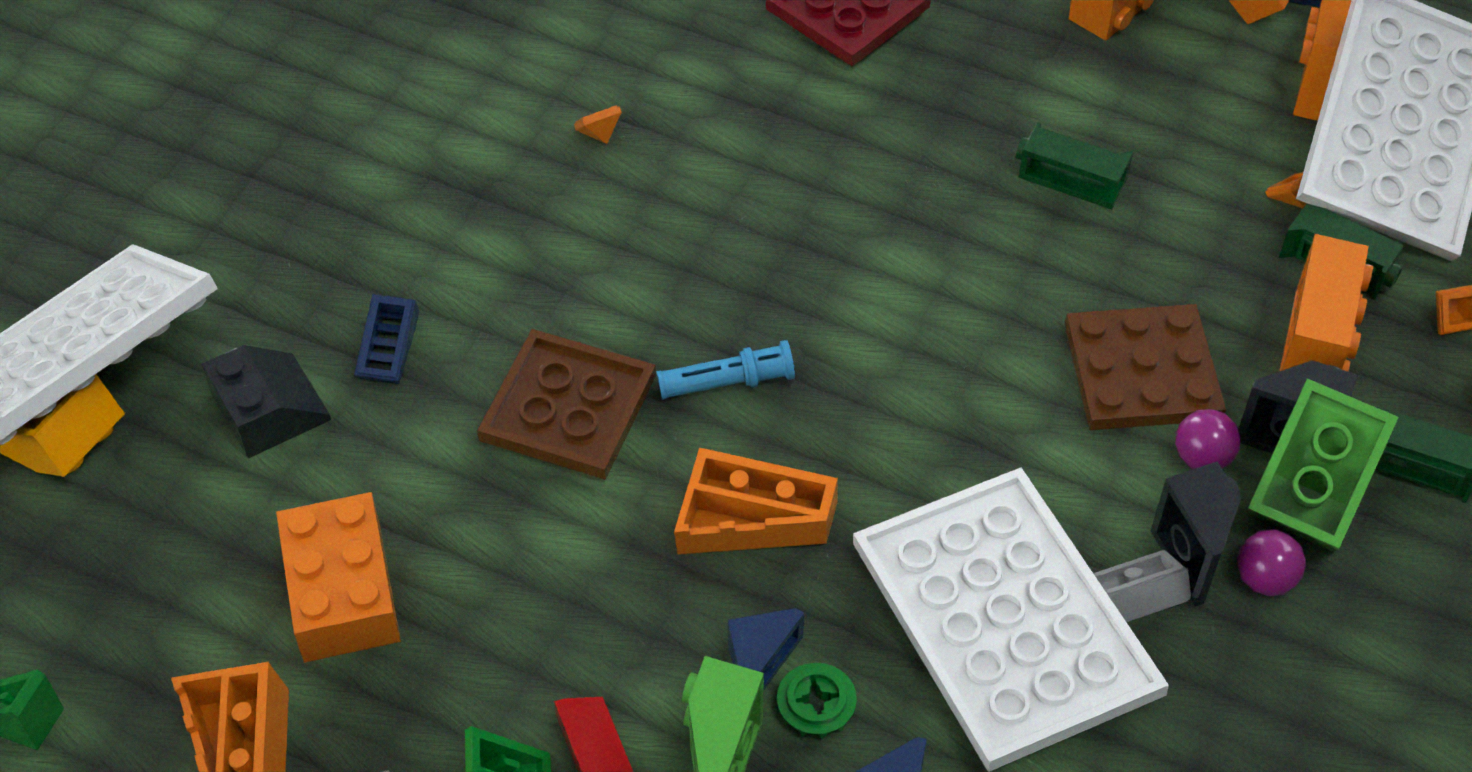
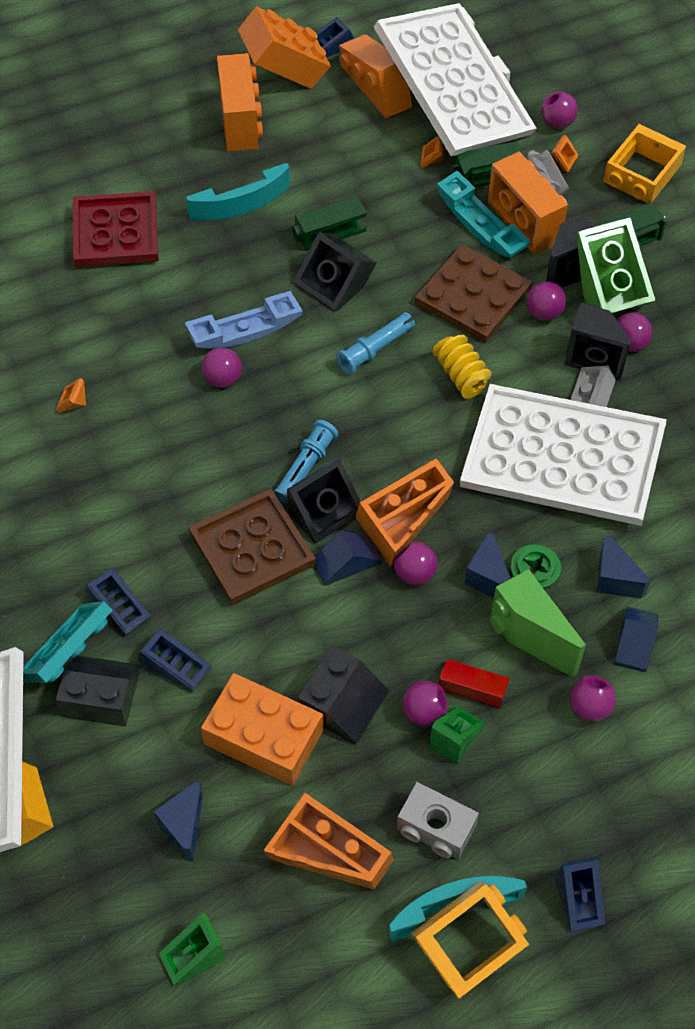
camera: 50 degrees left, 5 degrees up
none -> teal plate [23,601,113,683]
none -> dark blue slope [138,628,212,692]
none -> dark blue slope [154,782,203,861]
none -> medium blue slope [185,291,302,348]
none -> teal slope [186,163,290,220]
none -> magenta piece [201,348,242,388]
none -> black slope [287,458,361,543]
none -> black slope [293,232,377,311]
none -> black slope [298,646,389,745]
none -> dark blue slope [314,531,382,586]
none -> dark azure pin [336,312,415,375]
none -> magenta piece [393,541,437,586]
none -> magenta piece [403,681,448,727]
none -> yellow piece [433,335,492,399]
none -> teal slope [436,171,531,258]
none -> light grey hinge [526,149,569,195]

